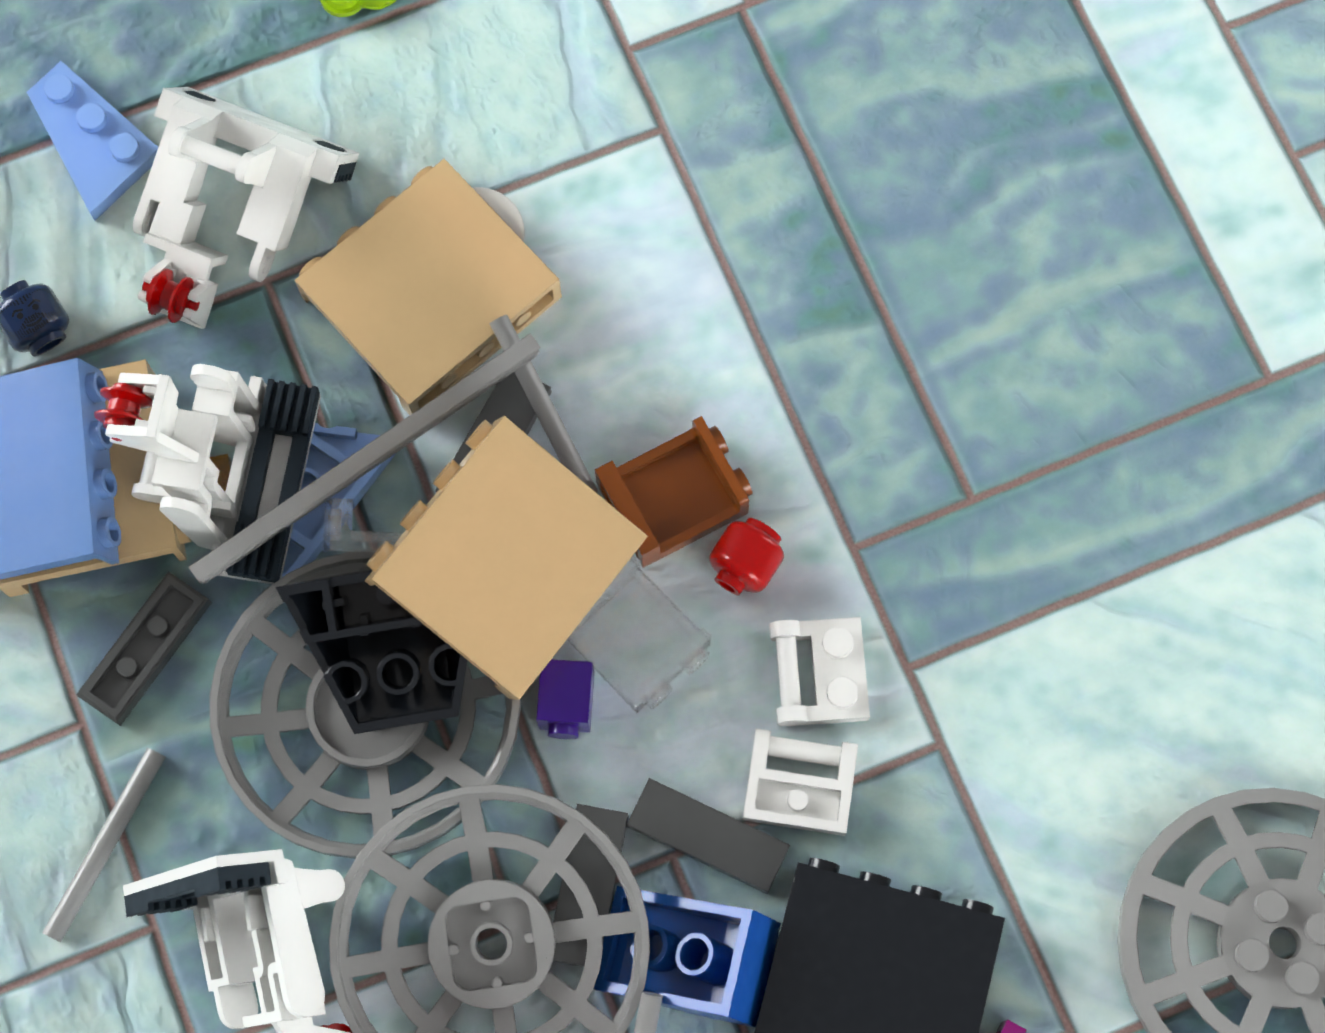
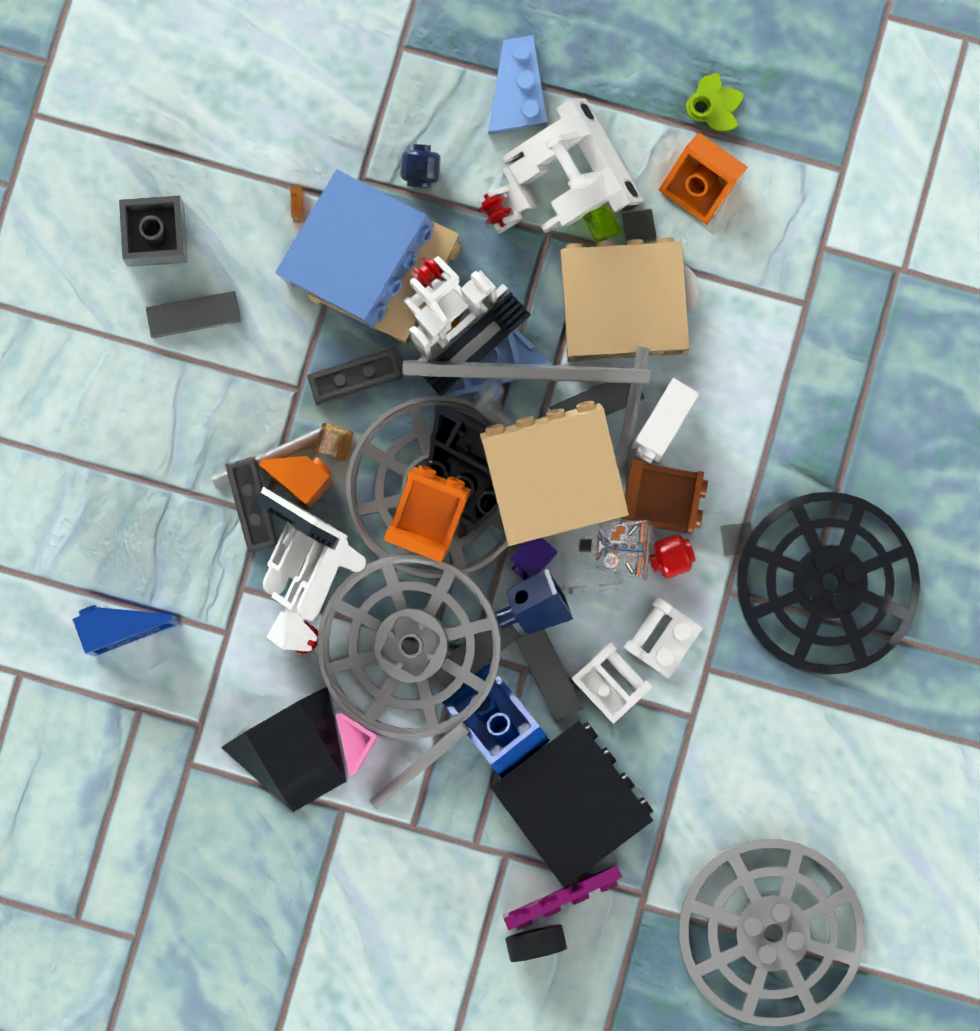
camera: 35 degrees right, 10 degrees up
none -> dark grey tile [225,456,278,553]
none -> orange slope [259,456,334,510]
none -> clear orange tile [314,423,354,461]
none -> orange panel [383,465,471,563]
none -> dark blue torso [495,569,573,634]
none -> clear torso [579,520,652,581]
none -> clear neon green tile [583,205,622,243]
none -> clear smoke tile [621,209,657,242]
none -> white window [632,378,700,464]
none -> orange slope [658,132,748,225]
none -> clear smoke tile [720,522,752,557]
none -> black dish [736,492,920,675]

